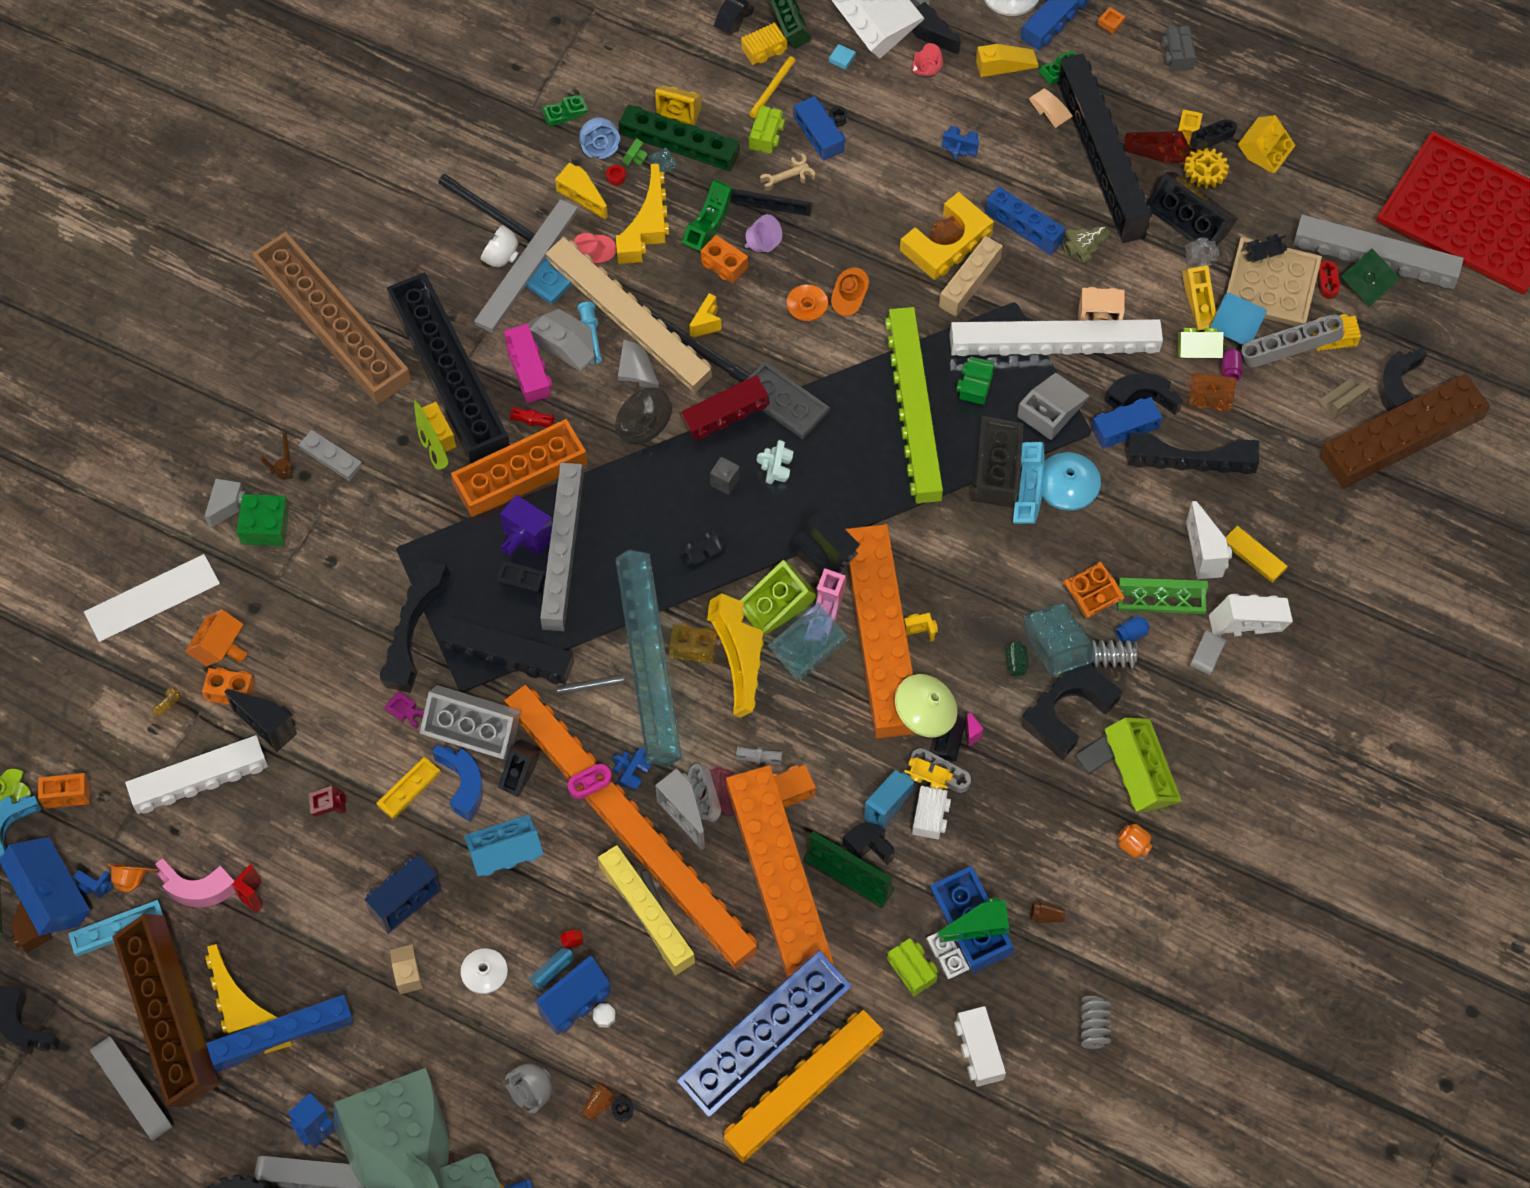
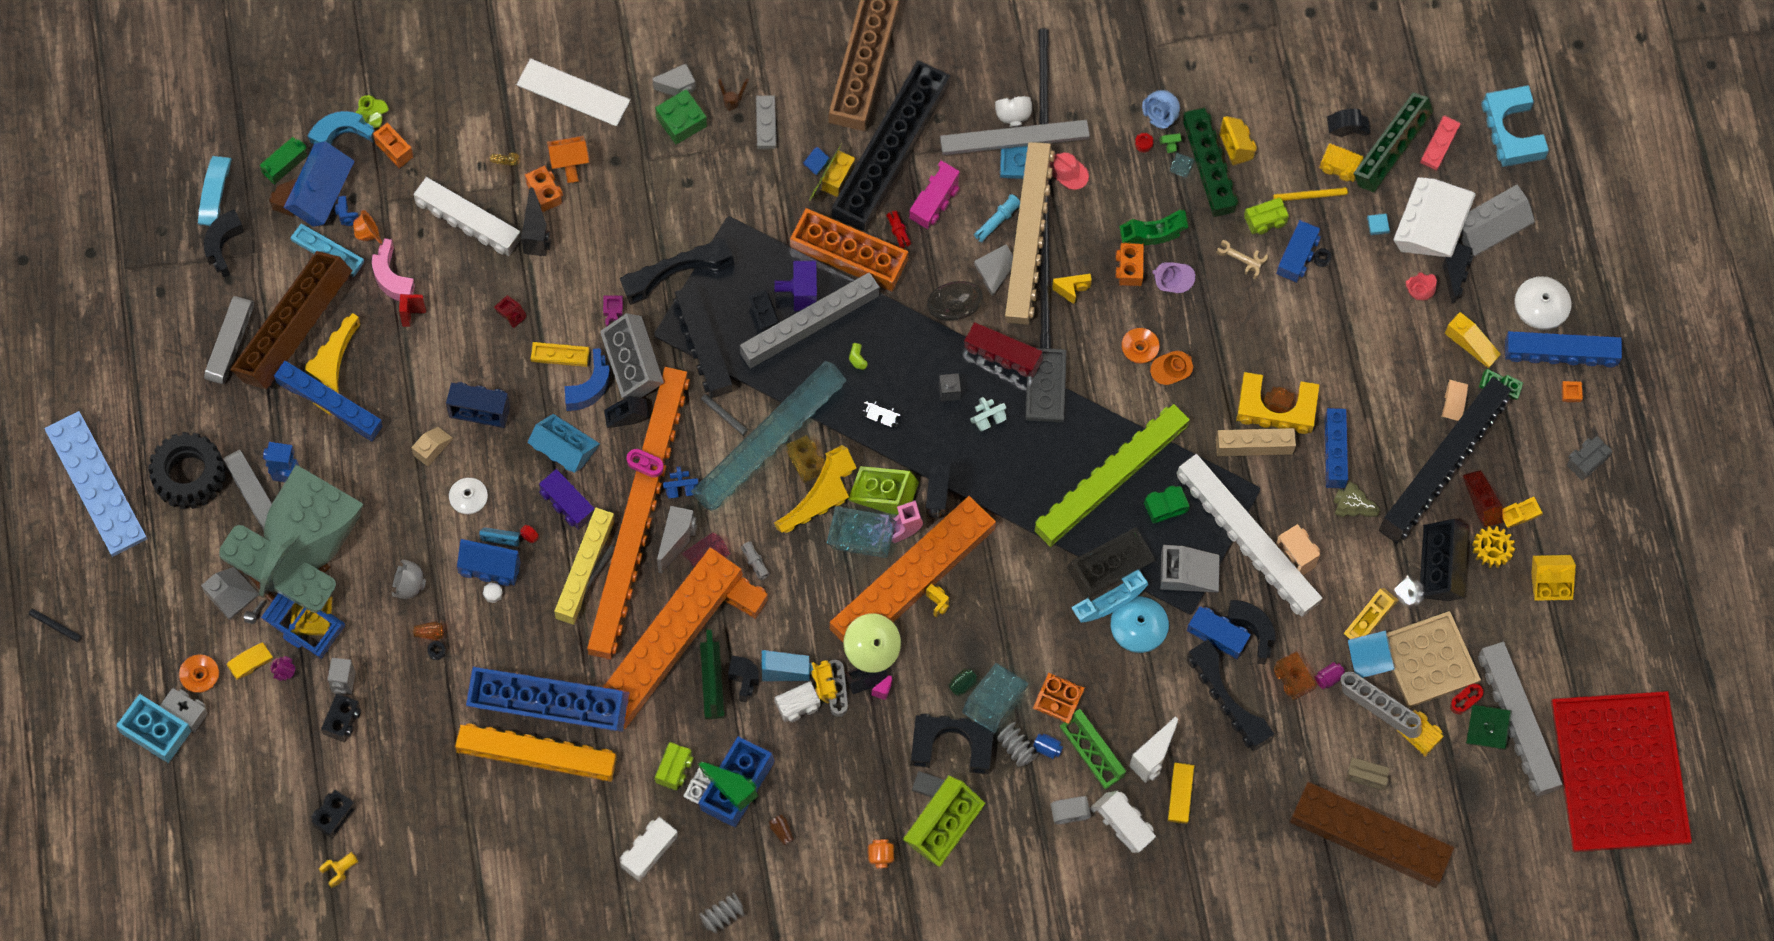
camera: 50 degrees right, 5 degrees up
light grey wedge [528,309,595,372] -> none
green slope [542,95,588,126] -> none
yellow slope [555,162,608,220] -> none
yellow arch [616,164,669,264] -> none
light grey beam [688,764,721,822] -> none
black slope [731,189,813,216] -> none
blue hips [942,126,979,160] -> none
brick [1177,328,1223,358] -> none
black beam [1189,119,1237,150] -> none
black hinge [1241,234,1287,263] -> none
black arch [1379,347,1427,412] -> none
none -> dark purple brick [539,469,595,530]
none -> blue slope [803,147,830,176]
none -> lime arm [849,343,867,370]

